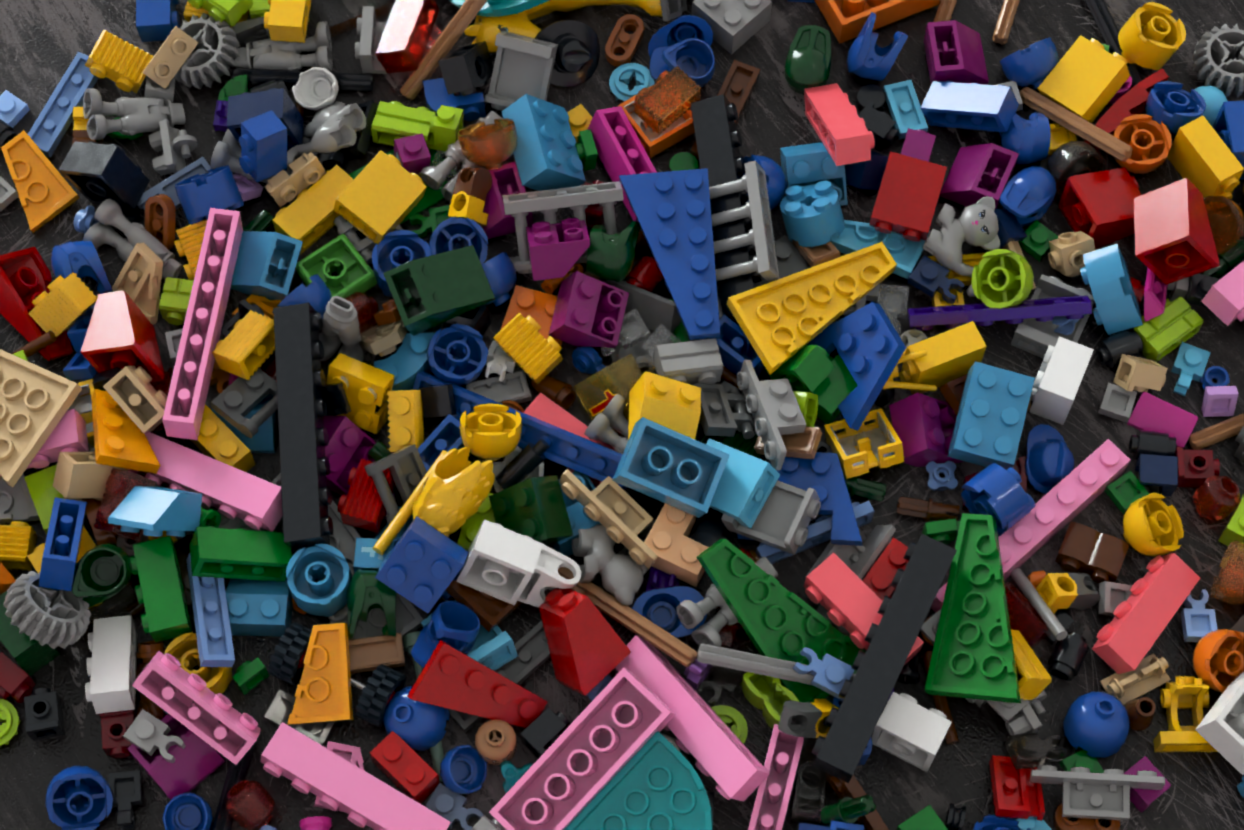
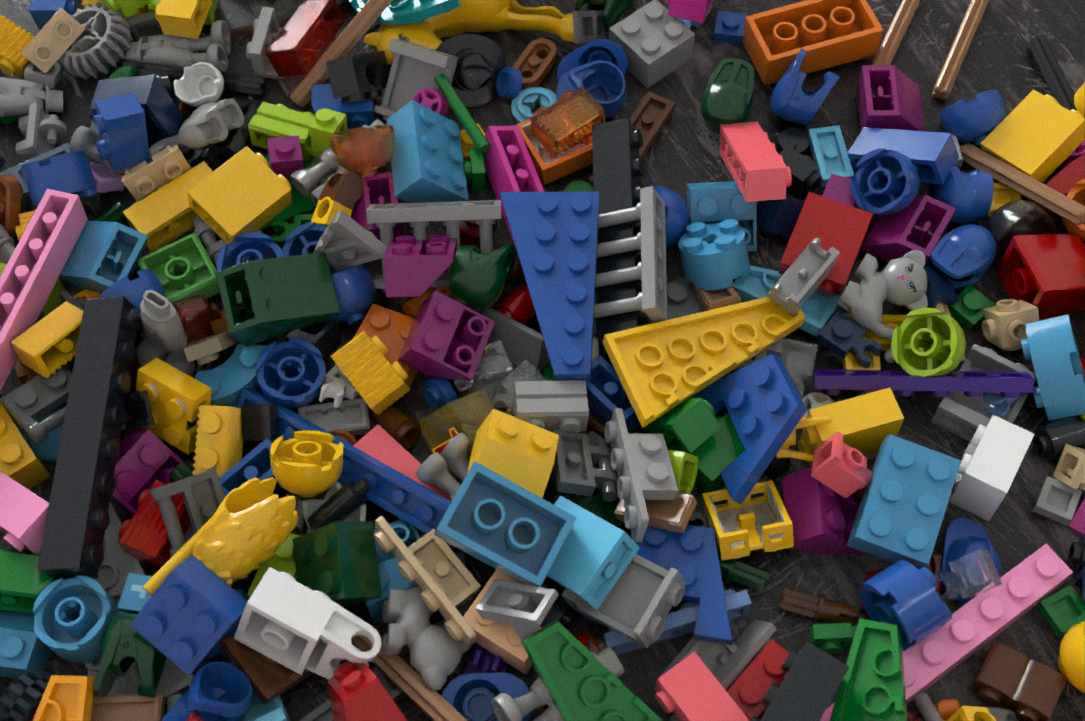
camera: 10 degrees right, 5 degrees down
medium blue plate [926,461,958,491] -> none
none -> light grey wing [314,210,387,271]
none -> dark pink wheel [412,88,449,116]
none -> green bar [434,74,490,153]
none -> light grey slope [475,579,558,640]
none -> blue tile [495,67,522,99]
none -> light grey hinge [767,238,840,316]
none -> coral brick [811,432,872,498]
none -> blue cylinder [850,148,920,216]
none -> clear plate [933,548,1002,601]

